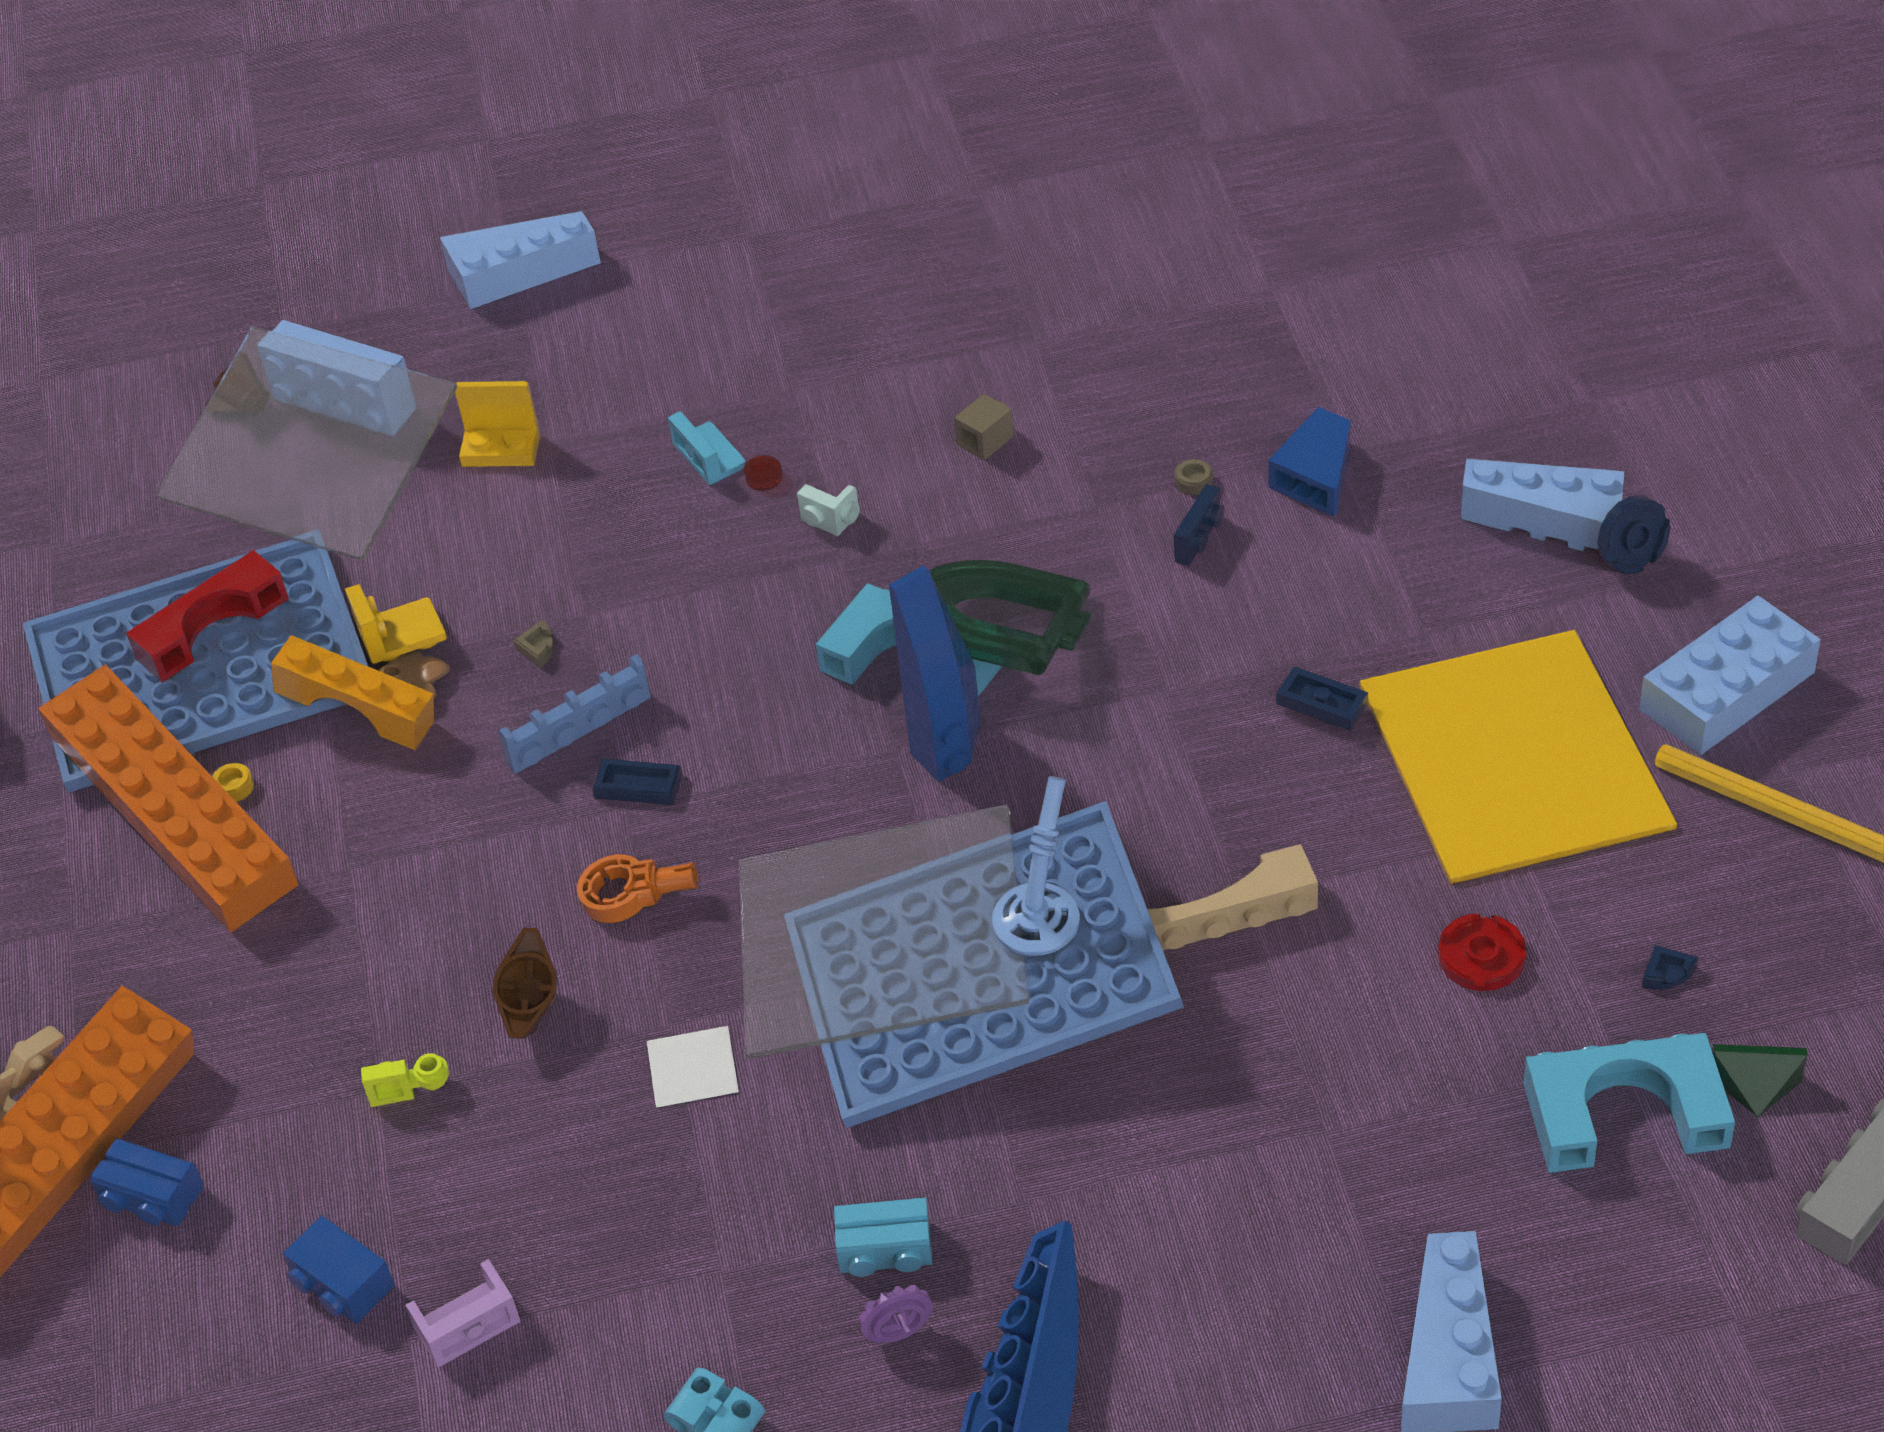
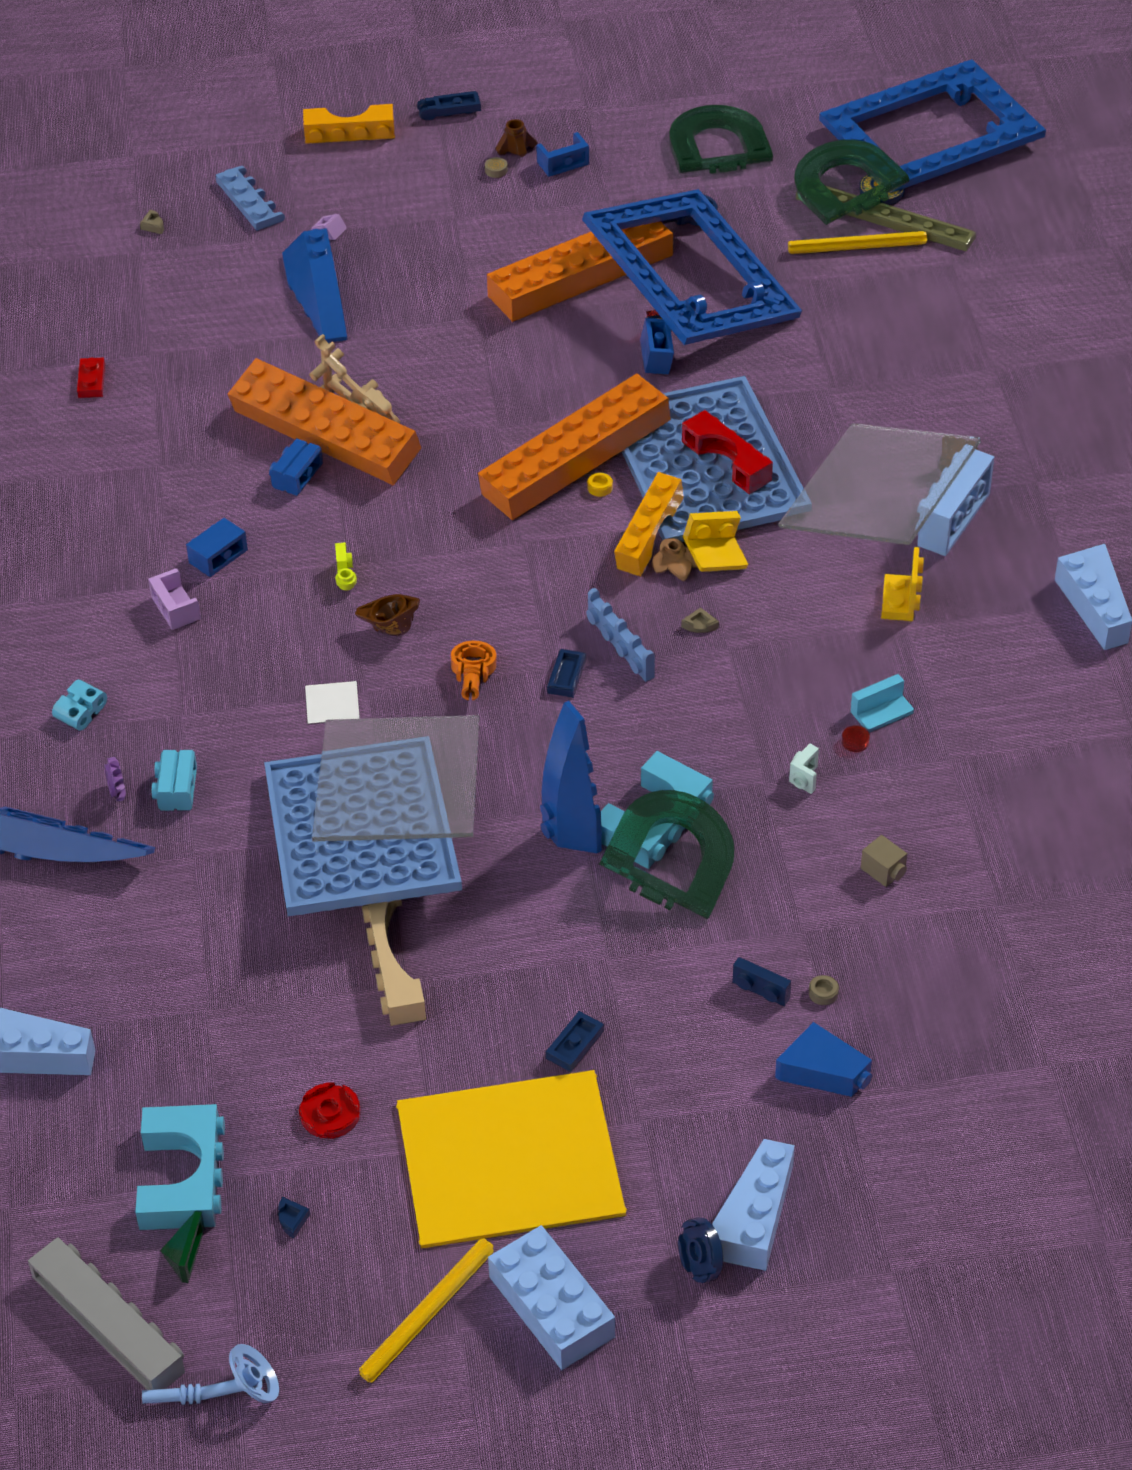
camera: 90 degrees right, 0 degrees up
light blue dish [992,776,1080,956] -> none

